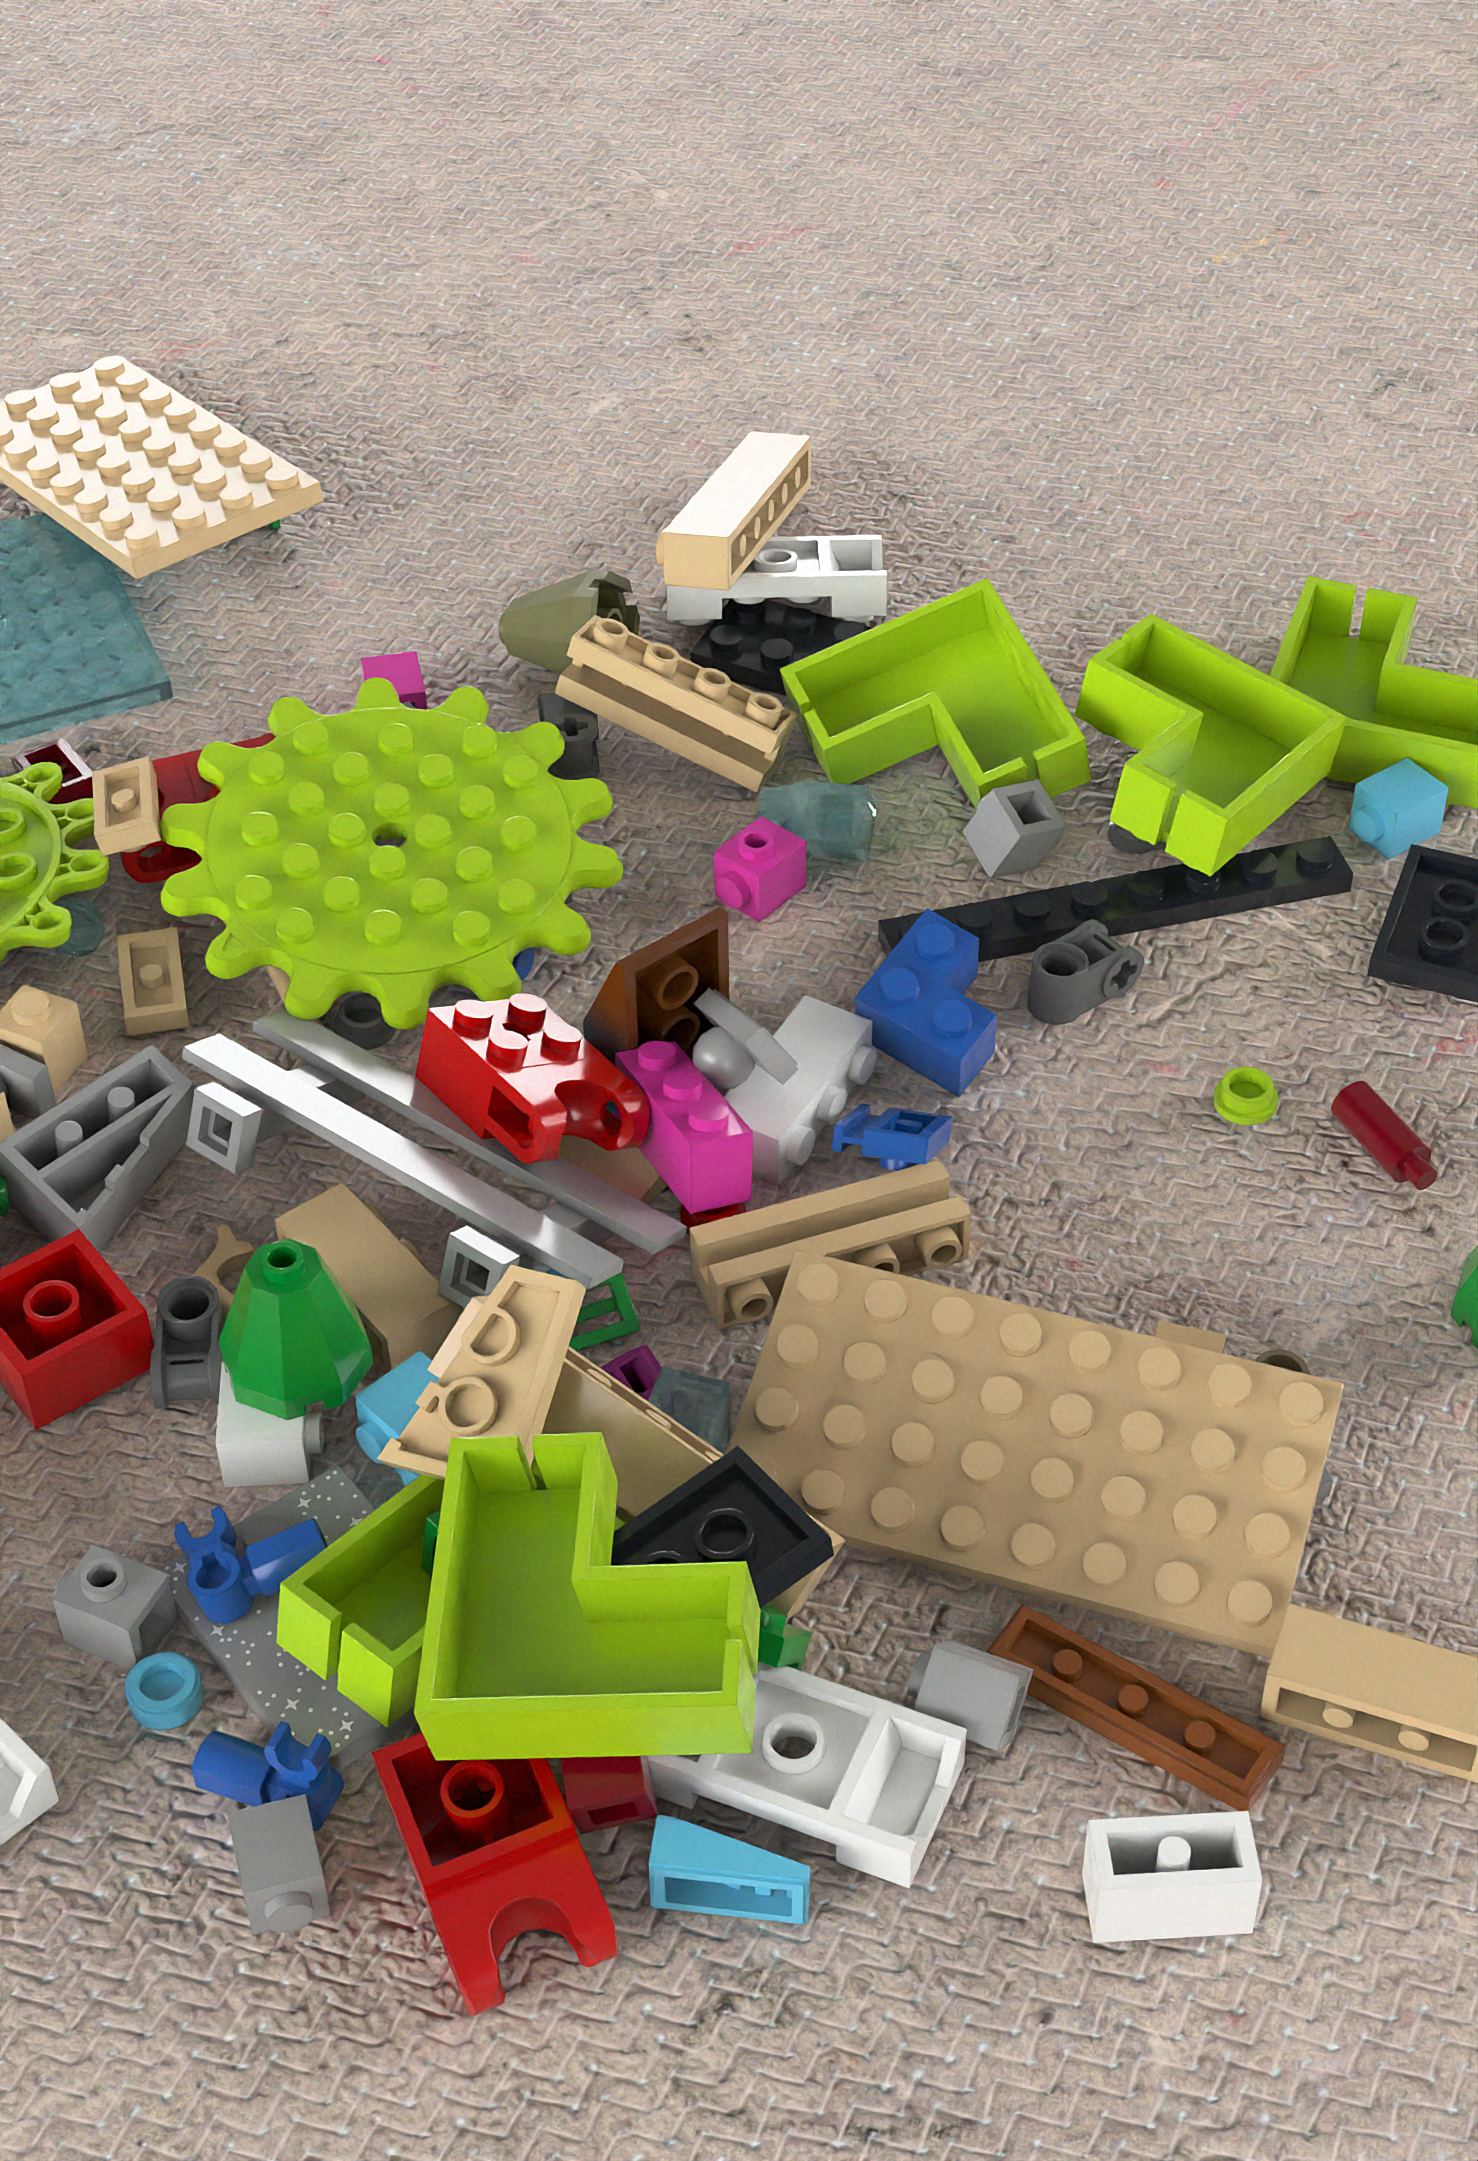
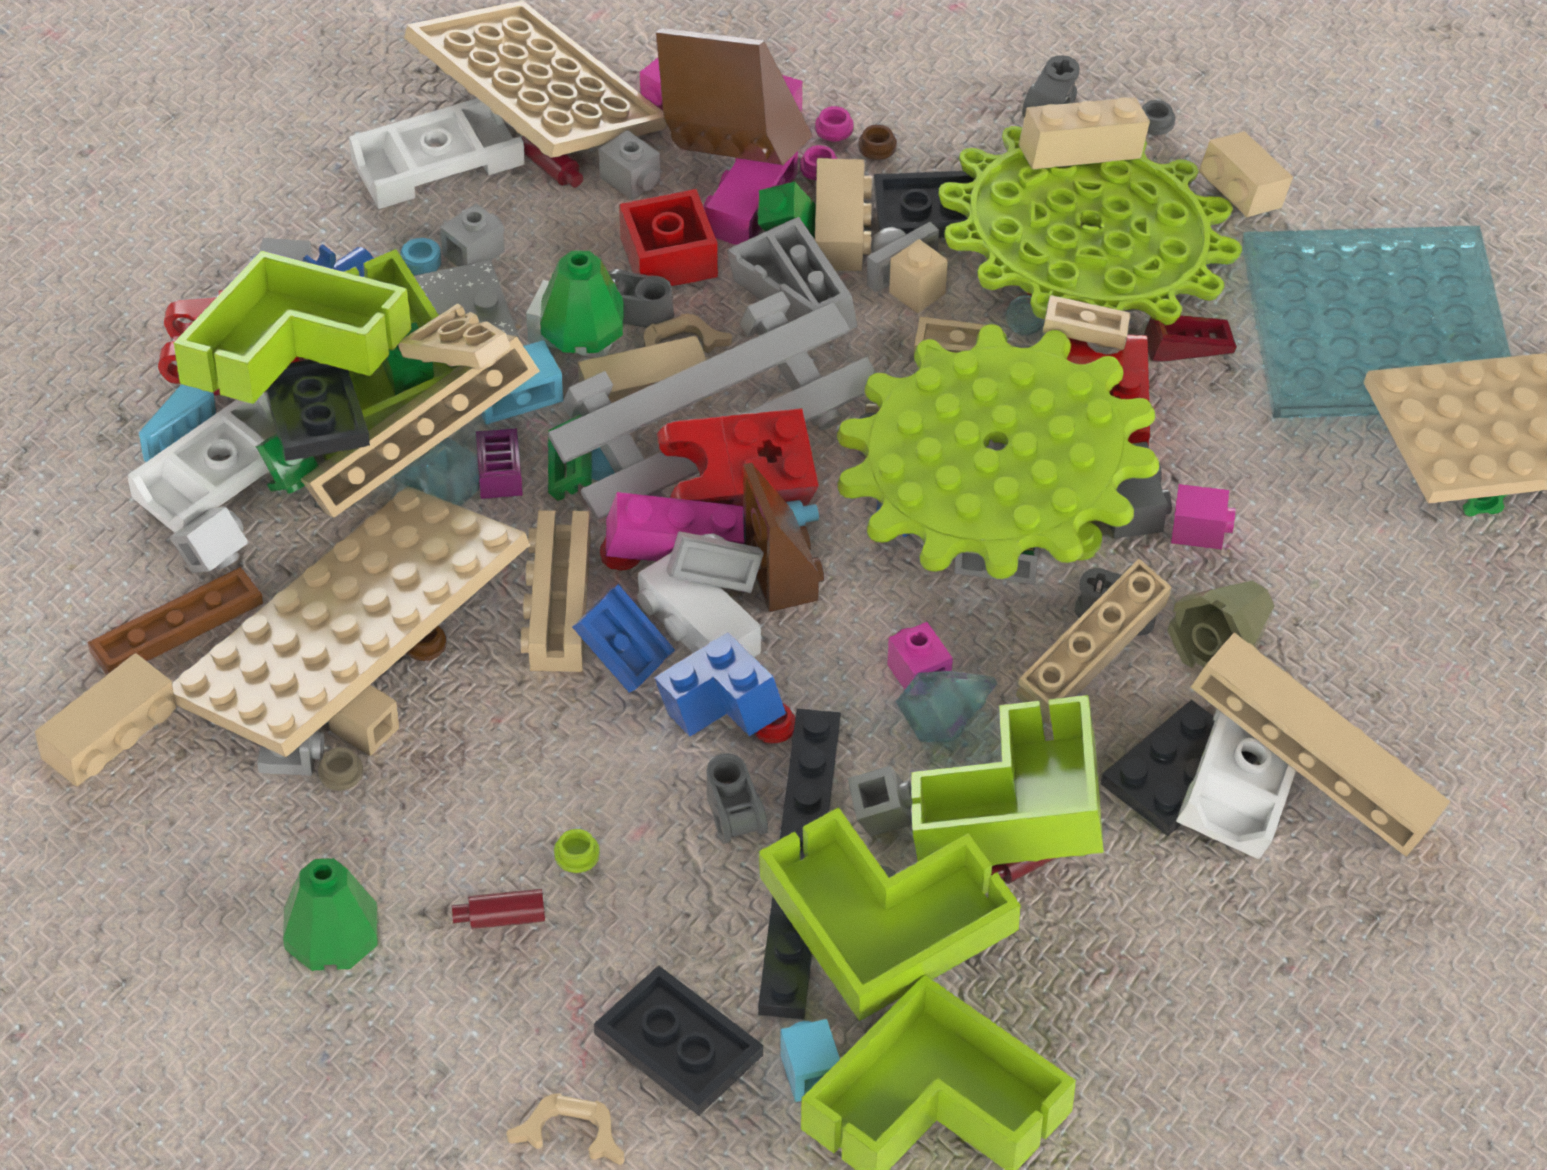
camera: 110 degrees right, 5 degrees up
blue bar [174,1506,328,1624] -> none
white brick [1082,1811,1263,1943] -> none

